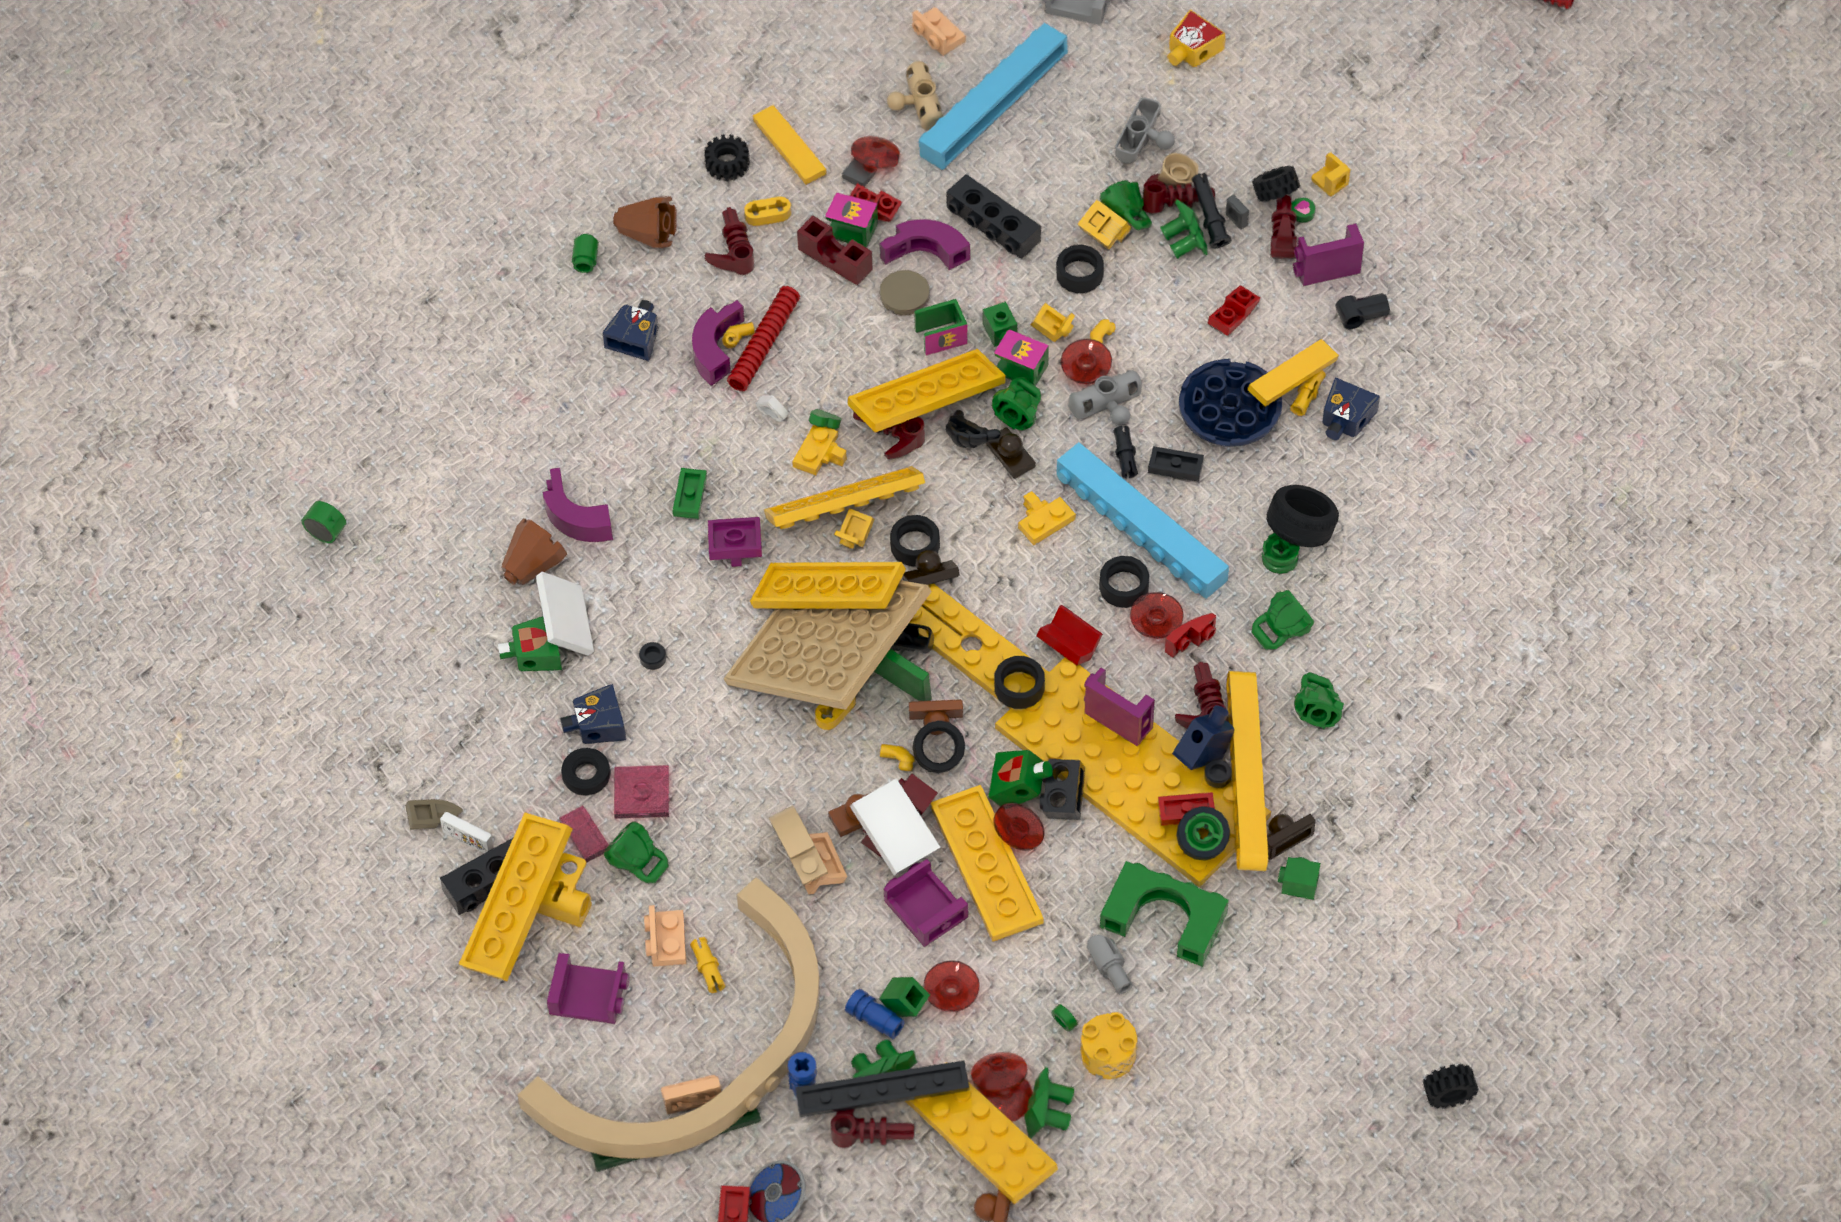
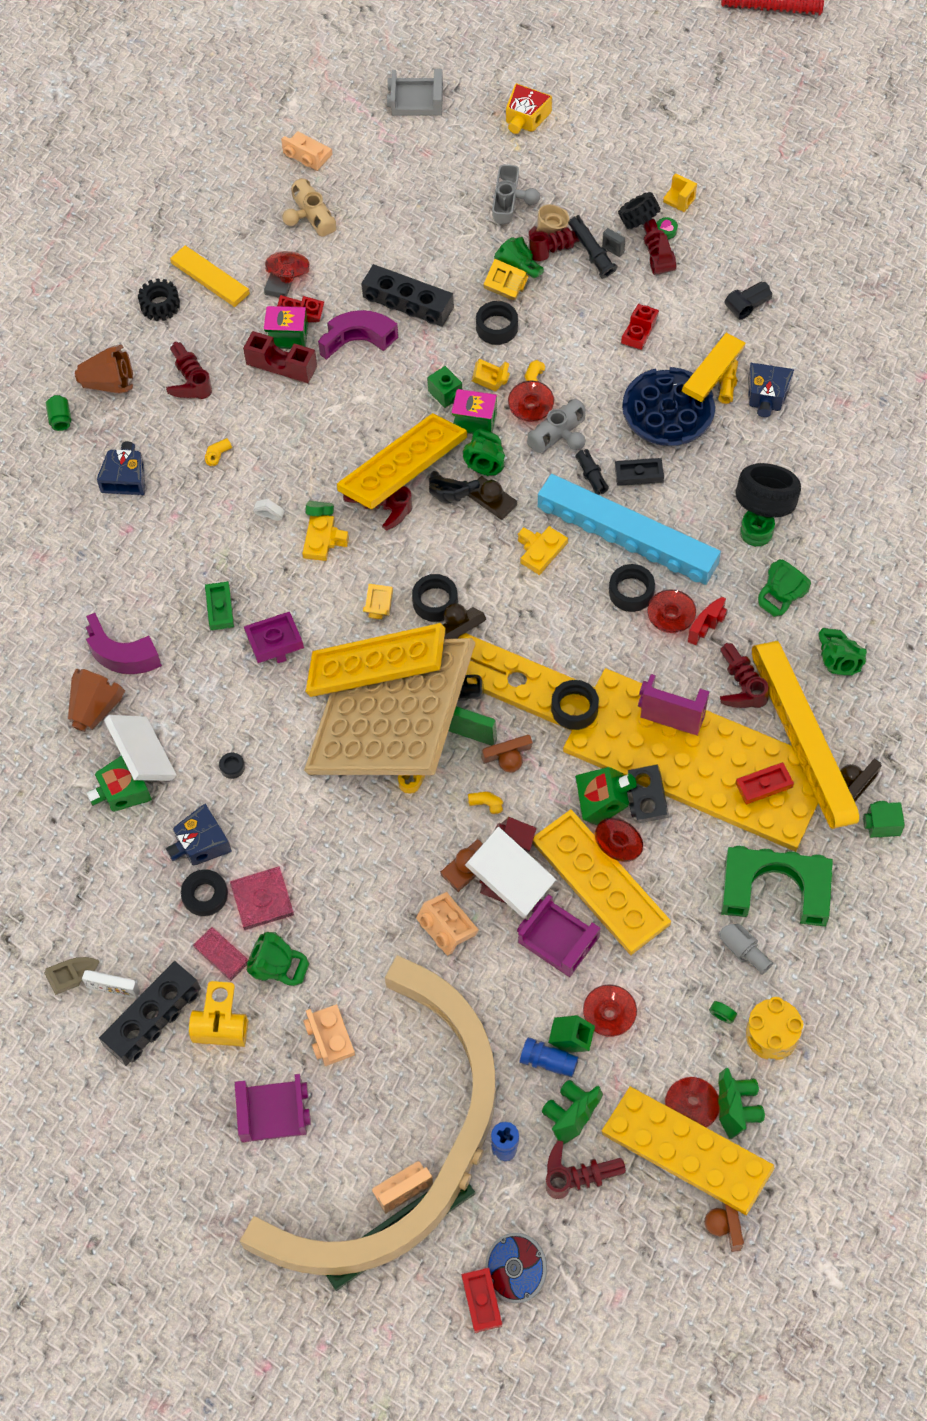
camera: 15 degrees left, 5 degrees up
yellow plate [459,812,573,982] -> none
yellow pin [690,937,726,993] -> none
magenta arch [692,300,745,386] -> none
red piece [727,286,800,391] -> none
yellow beam [744,197,791,226] -> none
yellow plate [764,466,925,529] -> none
tan arch [768,805,828,886] -> none
black plate [795,1060,969,1118] -> none
dark tan tile [880,270,930,315] -> none
black tyre [912,721,965,773] -> none
green piece [914,299,968,355] -> none
medium azure brick [918,23,1068,170] -> none
clear red dish [971,1052,1028,1092] -> none
red panel [1036,605,1103,666] -> none
green connector [1160,200,1208,259] -> none
dark blue torso [1172,705,1235,770] -> none
wheel [1176,806,1230,860] -> none
black tile [1204,760,1232,788] -> none
magenta panel [1293,223,1364,286] -> none

